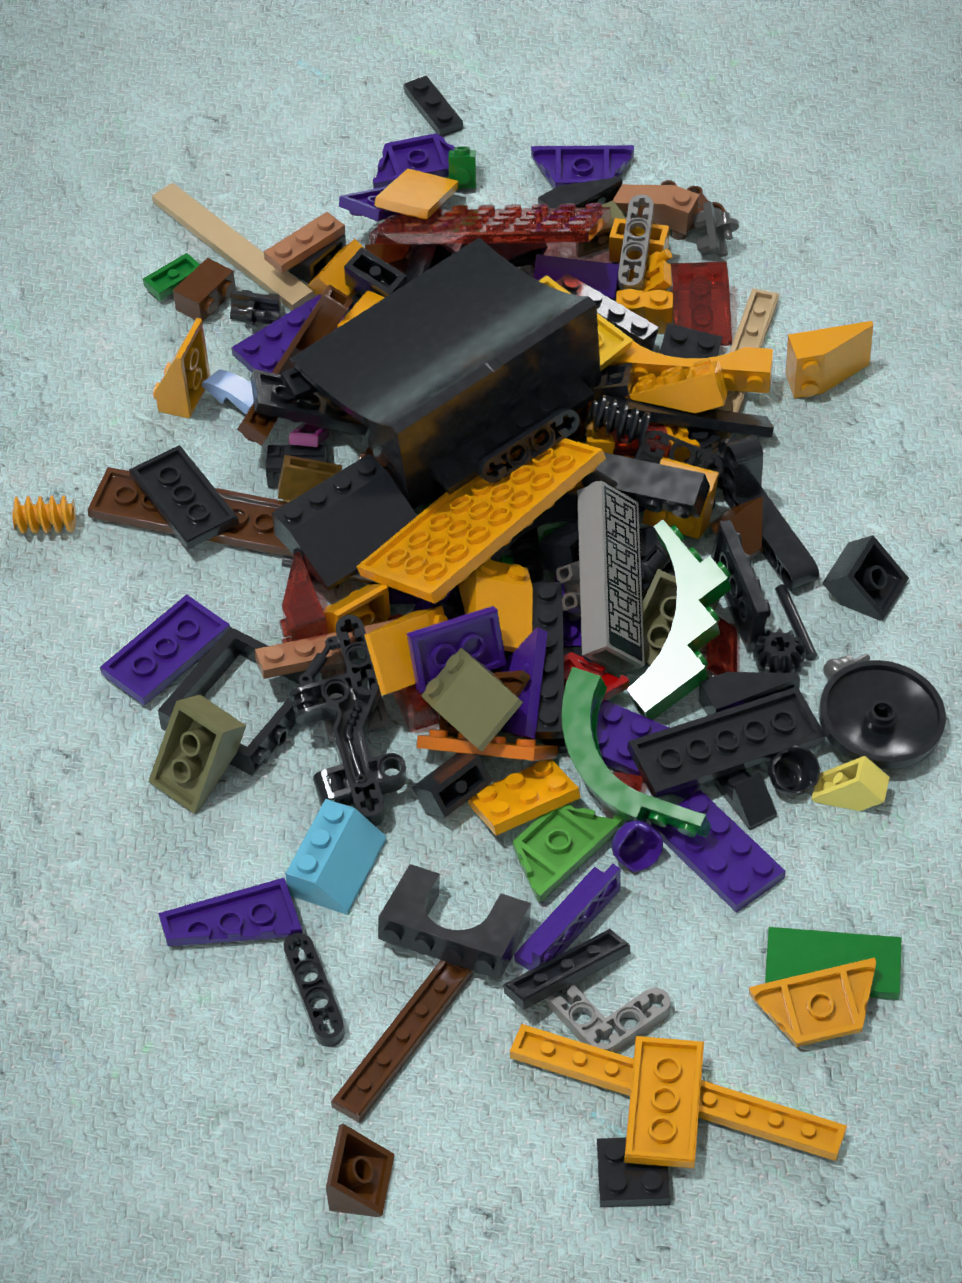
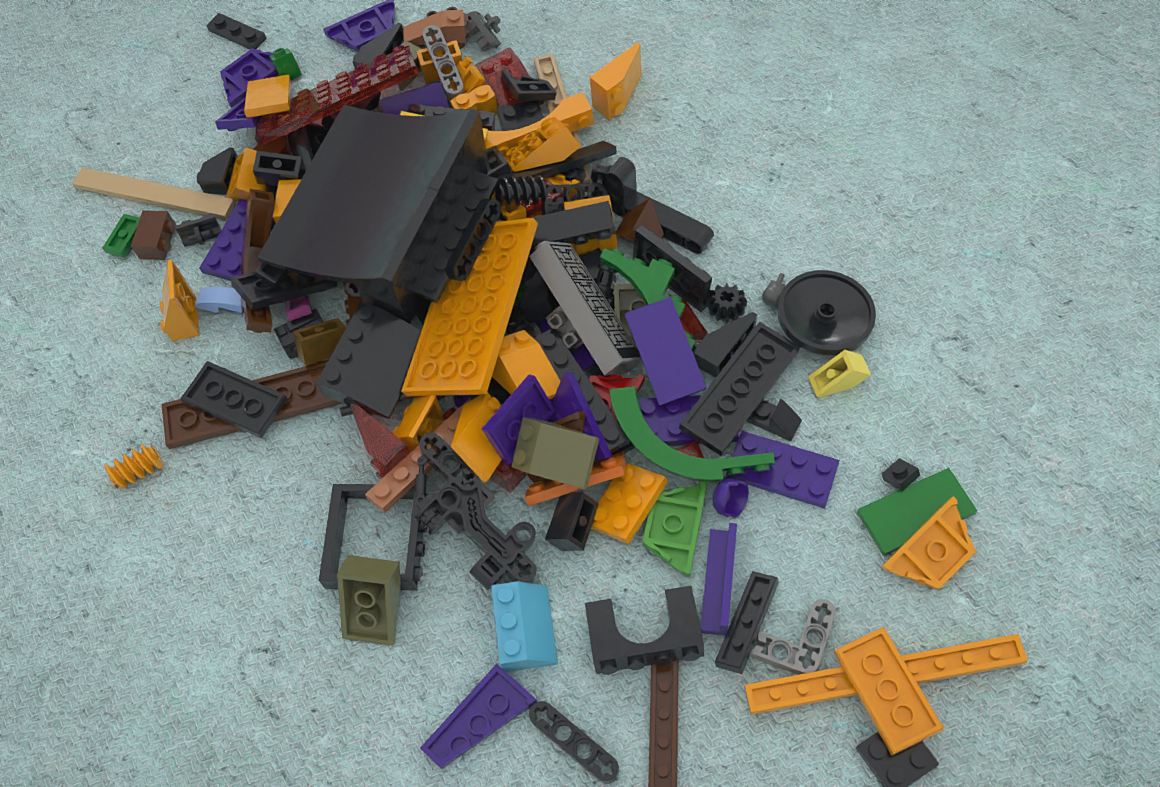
camera: 25 degrees left, 10 degrees up
dark purple plate [100,594,230,706] -> none
nougat plate [264,212,346,273] -> none
black hair [768,745,821,797] -> none
black bar [775,584,817,661] -> none
black slope [822,535,909,621] -> none
none -> black wing [501,70,557,102]
none -> dark purple tile [625,297,706,407]
none -> black plate [881,458,920,491]

